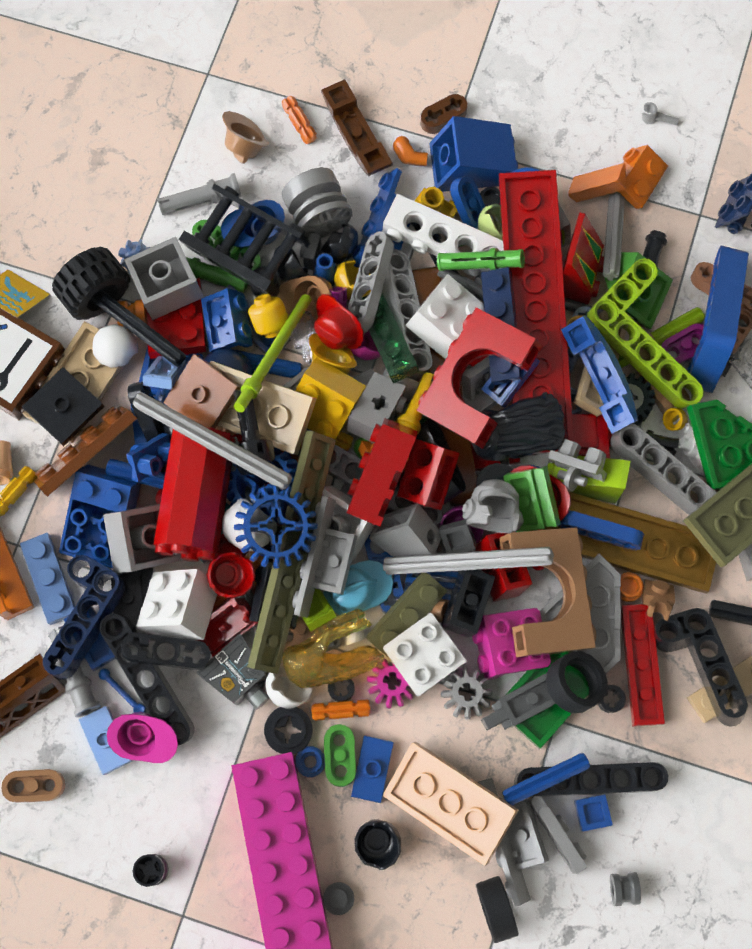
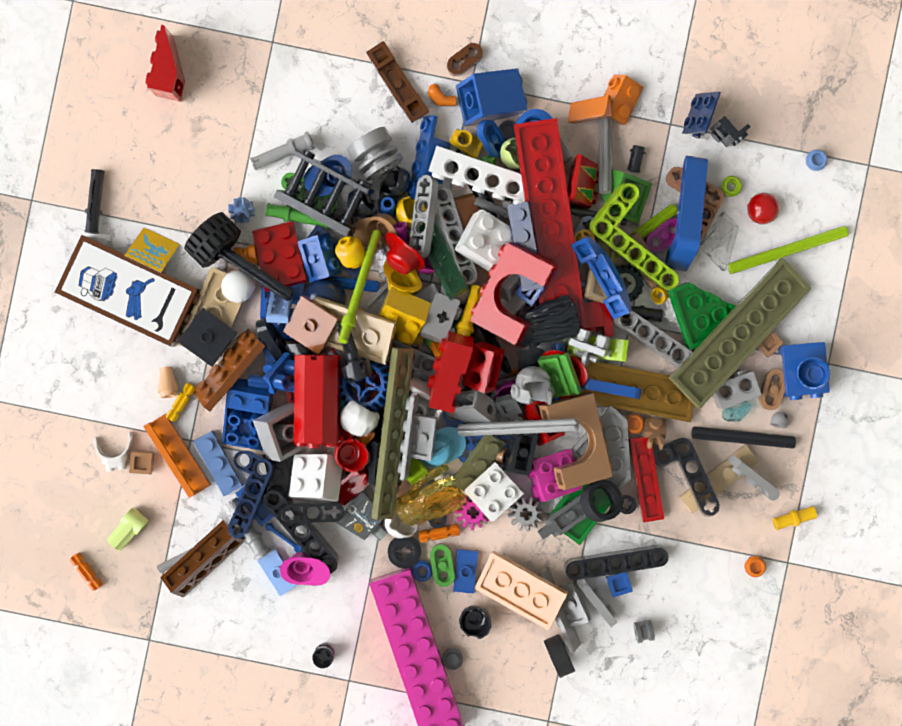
camera: 10 degrees left, 15 degrees up
medium nougat plate [1,769,65,803] -> none
light grey brick [124,237,204,320] -> none
light grey axle [133,392,292,490] -> none
medium nougat piece [222,111,269,164] -> none
blue gear [234,485,318,569] -> none
orange axle [282,96,317,144] -> none
bright green pin [437,248,525,271] -> none
blue axle [502,753,590,805] -> none
light grey hand [642,102,679,125] -> none
none -> red slope [145,24,185,102]

